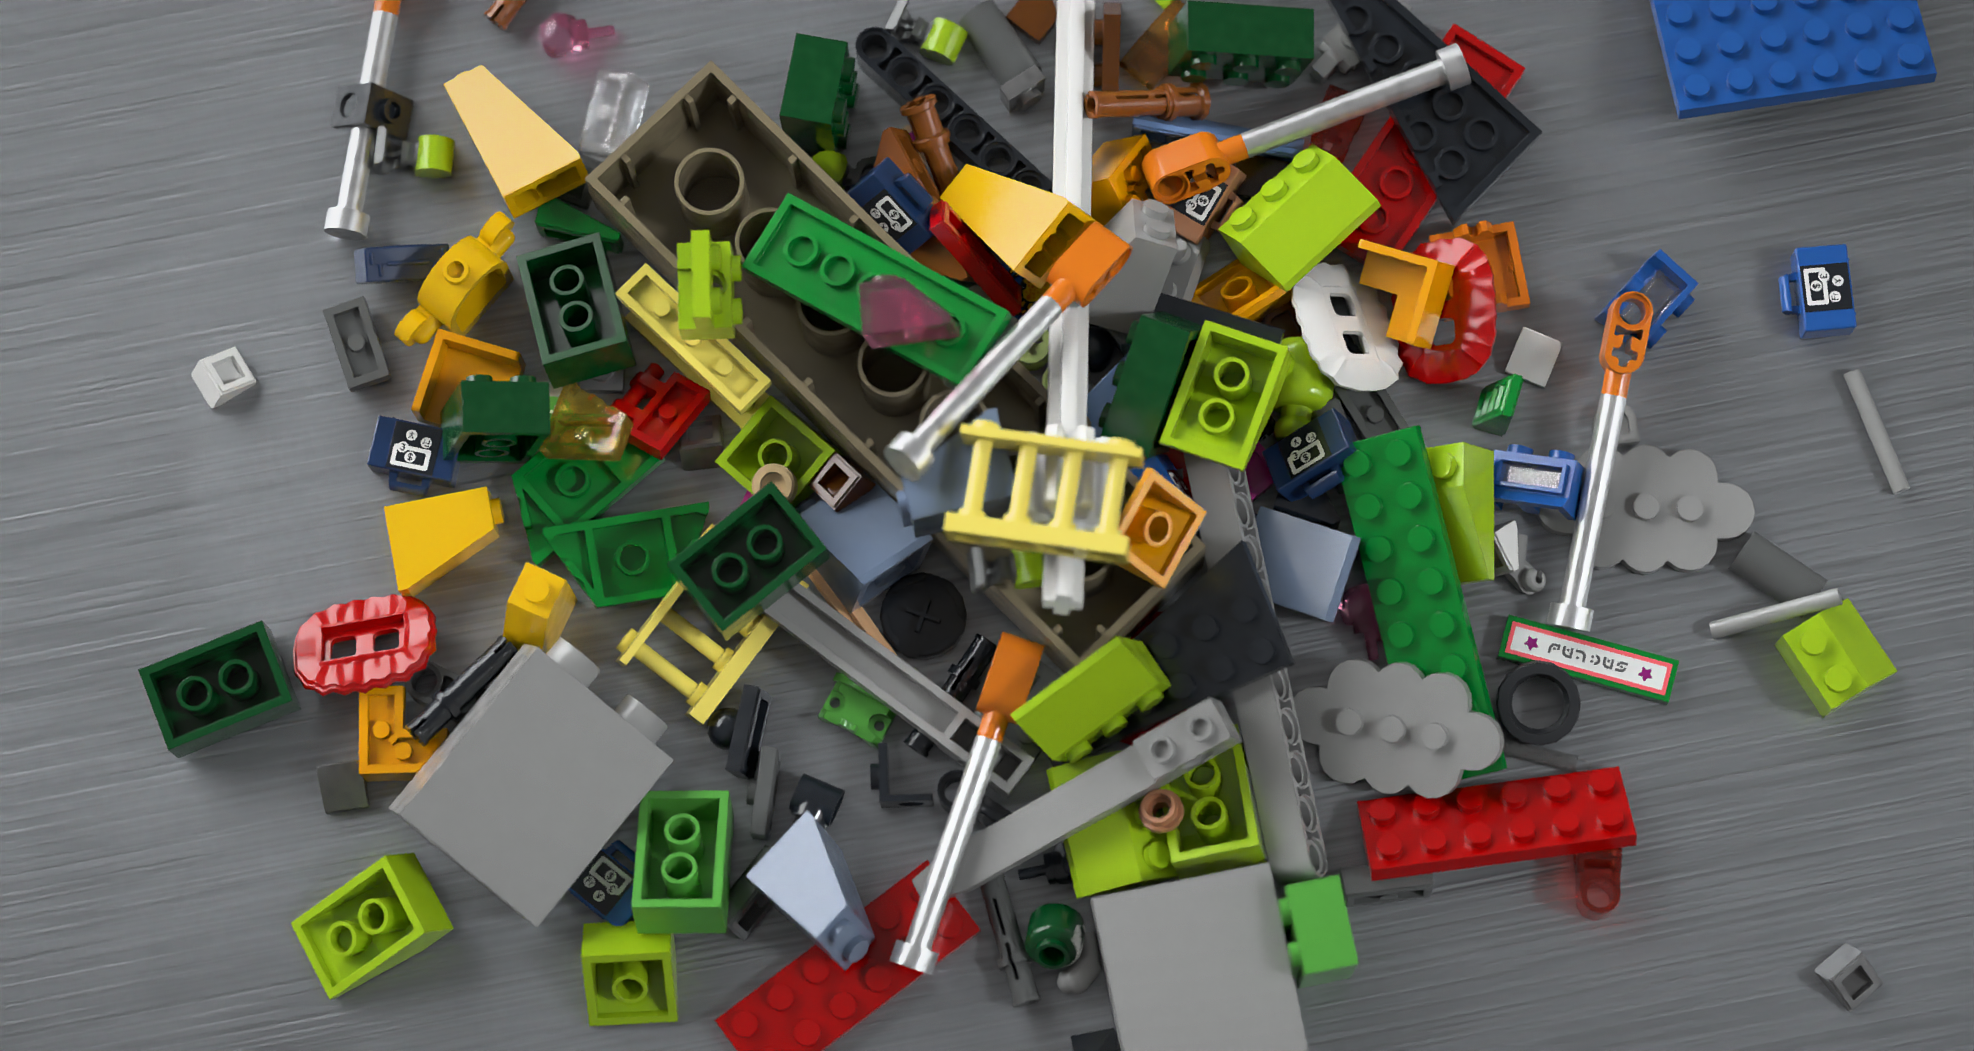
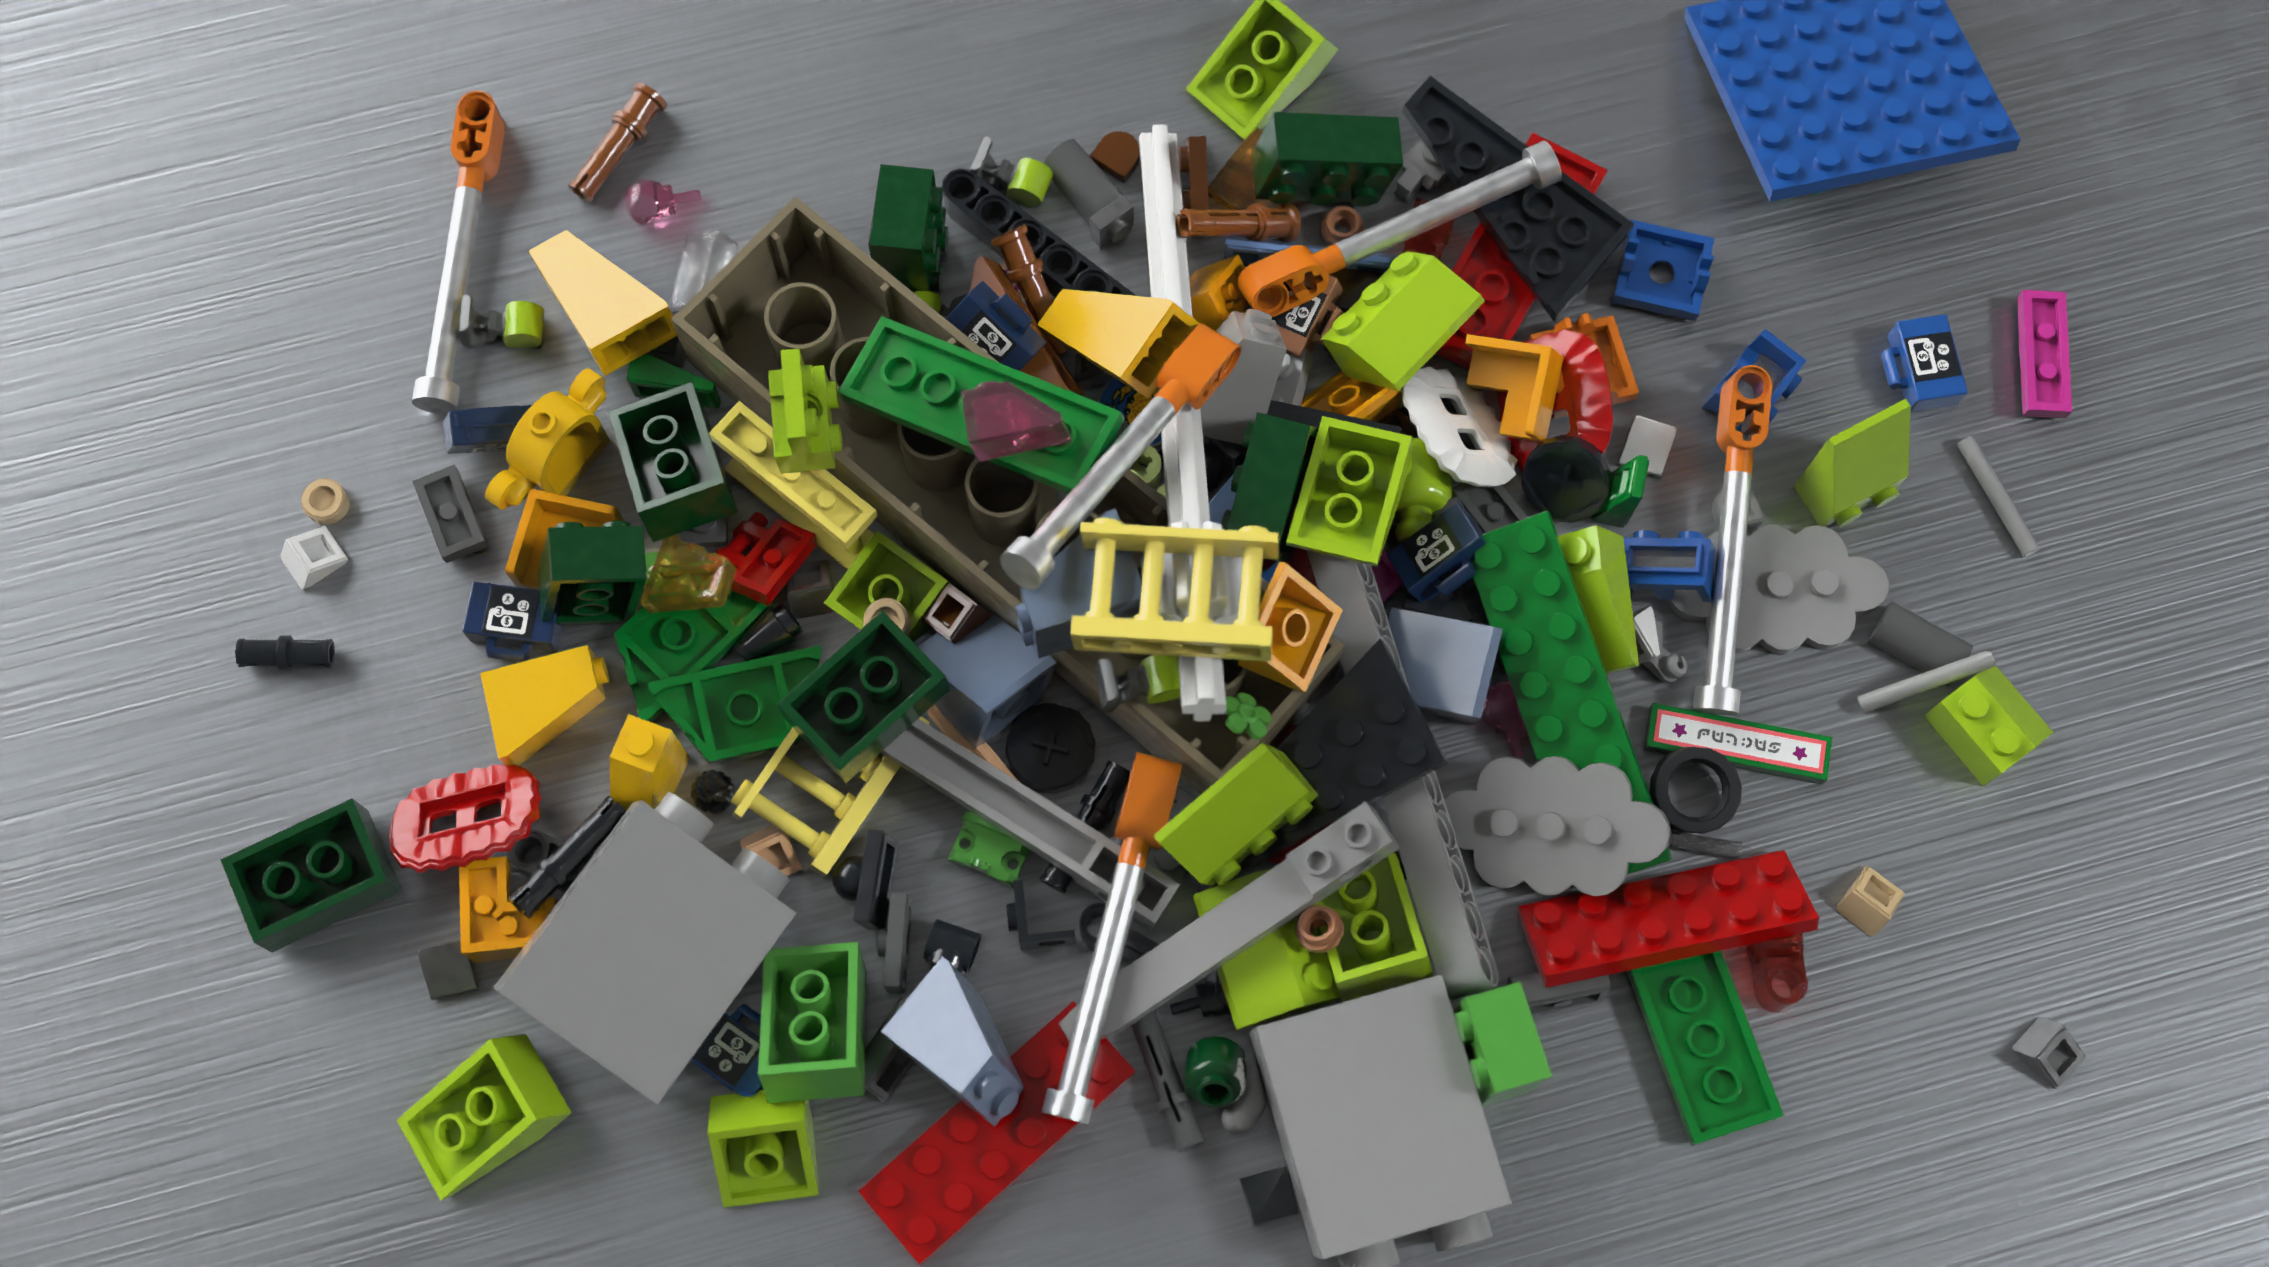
camera: 10 degrees left, 5 degrees down
black bracket [331,82,414,141] -> none
red tile [929,200,1022,316] -> none
none -> black pin [235,635,335,671]
none -> tan tile [301,478,350,525]
none -> black piece [691,769,735,813]
none -> black cone [734,603,803,661]
none -> light nougat slope [740,824,803,876]
none -> bright green plant [1224,693,1272,740]
none -> nougat plate [1321,206,1364,245]
none -> black tile [1522,435,1612,523]
none -> blue piece [1611,219,1714,322]
none -> green plate [1627,951,1784,1146]
none -> lime slope [1793,398,1911,527]
none -> tan slope [1836,866,1905,936]
none -> dark pink plate [2017,290,2072,418]

